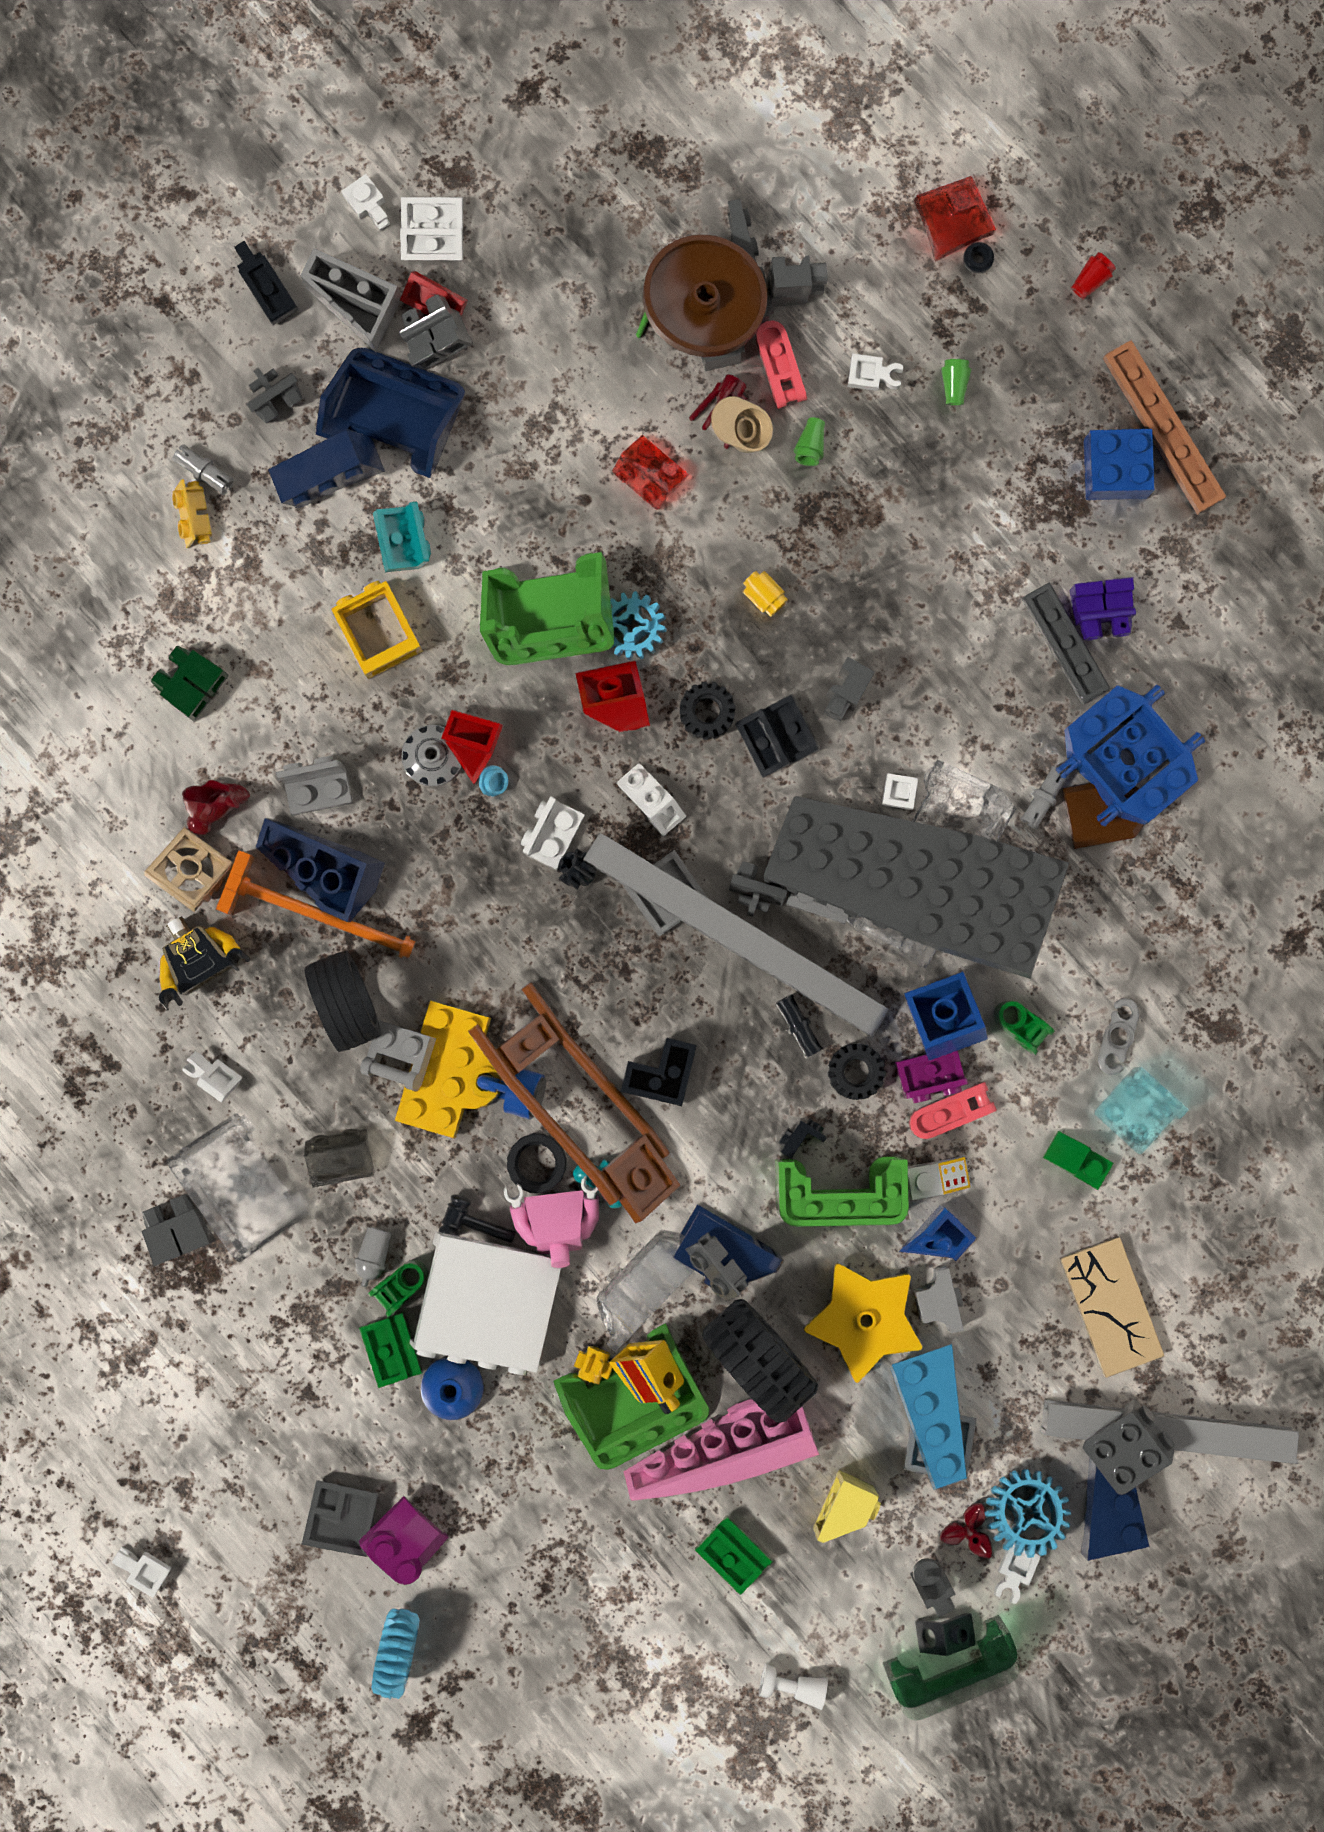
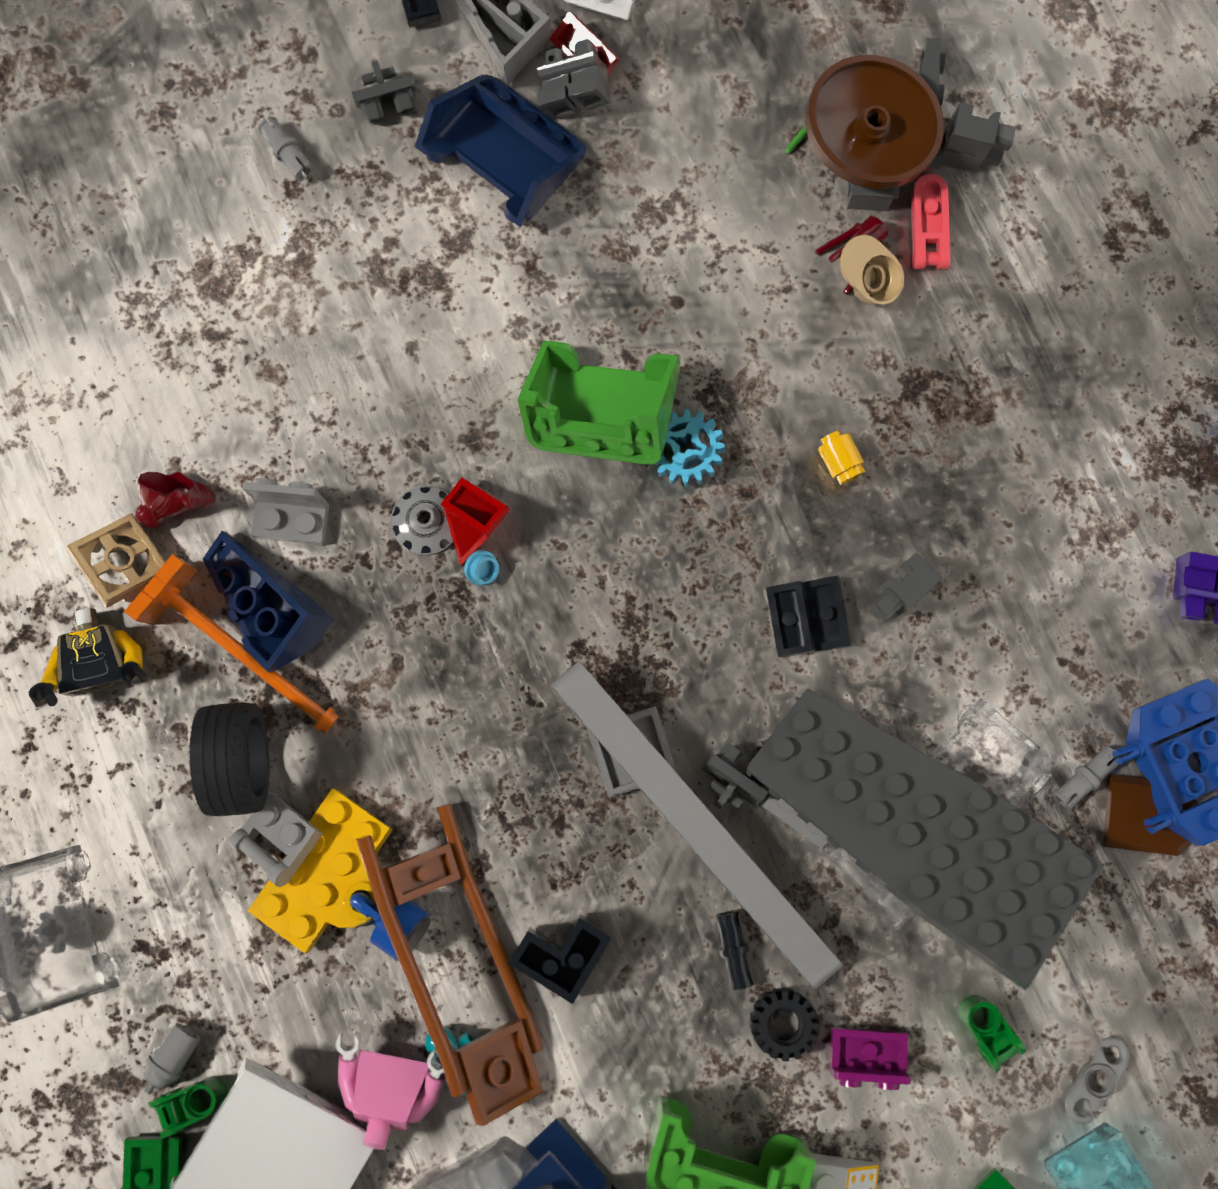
camera: 20 degrees right, 5 degrees down
dark green hips [151,645,229,722] -> none
yellow hinge [172,479,212,548] -> none
white plate [183,1051,243,1103] -> none
dark blue wedge [268,429,385,508] -> none
clear smoke bracket [304,1129,374,1188] -> none
yellow window [331,581,423,680] -> none
teal bracket [373,501,431,573] -> none
black piece [439,1194,516,1243] -> none
black tyre [507,1133,567,1193] -> none
white bracket [520,796,585,871] -> none
black gear [558,848,596,890] -> none
red slope [575,661,650,732] -> none
clear red bracket [612,435,689,510] -> none
white bracket [617,764,686,837] -> none
black tyre [679,681,736,740] -> none
black bracket [778,1118,827,1159] -> none
bright green cone [794,417,825,466] -> none
white plate [847,353,903,391] -> none
white plate [882,773,918,810] -> none
blue brick [904,972,988,1061] -> none
coral plate [909,1081,997,1139] -> none
clear red plate [914,176,996,262] -> none
bright green cone [941,359,972,405] -> none
black plate [963,242,994,274] -> none
dark grey tile [1022,582,1111,705] -> none

